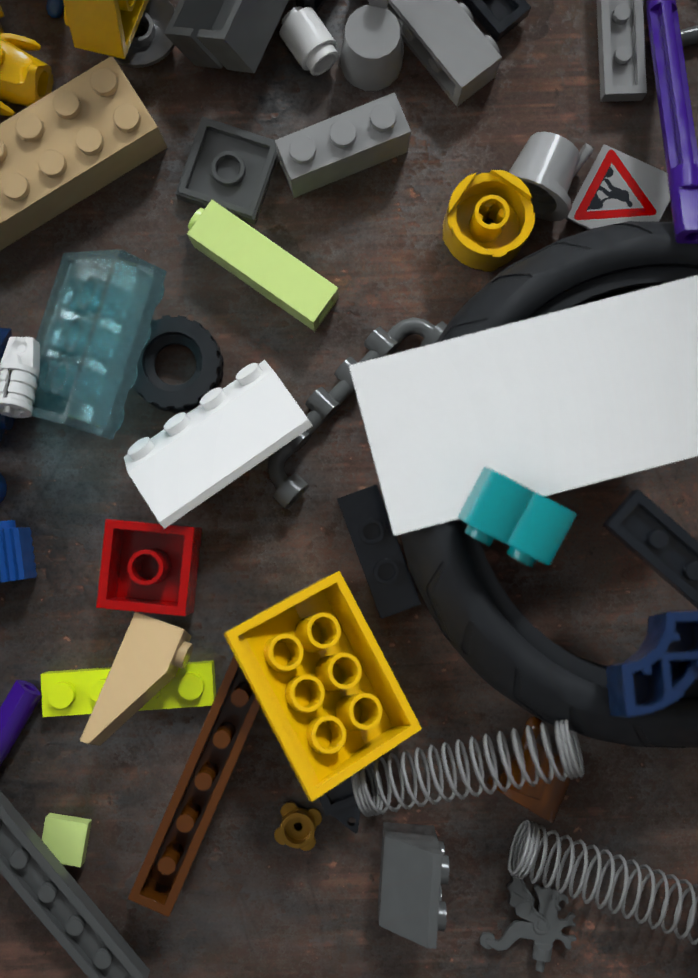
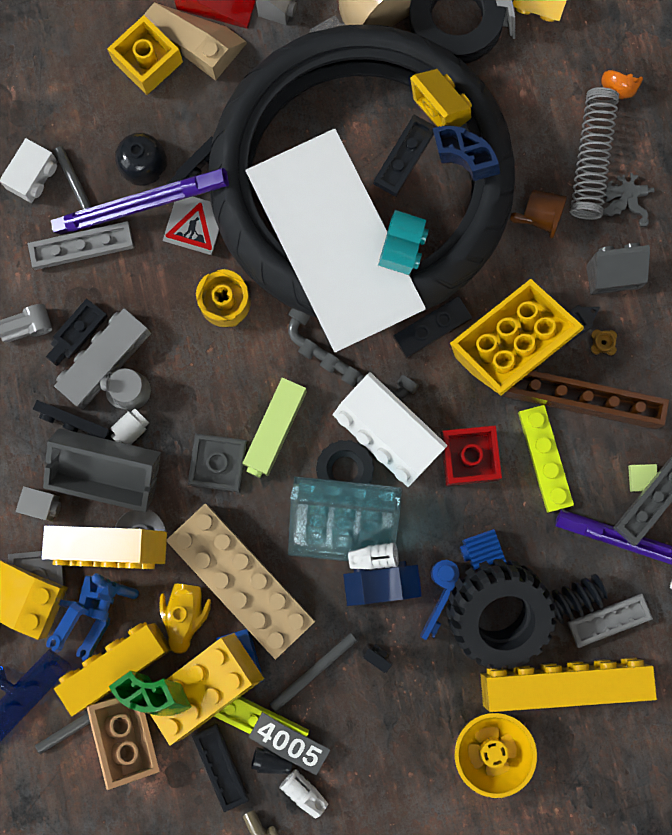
camera: 95 degrees left, 5 degrees down
tan slope [80,612,193,746] -> none
light grey brick [275,92,411,198] -> none
light grey piece [352,719,584,817] -> none
light grey hat [509,132,593,221] -> none

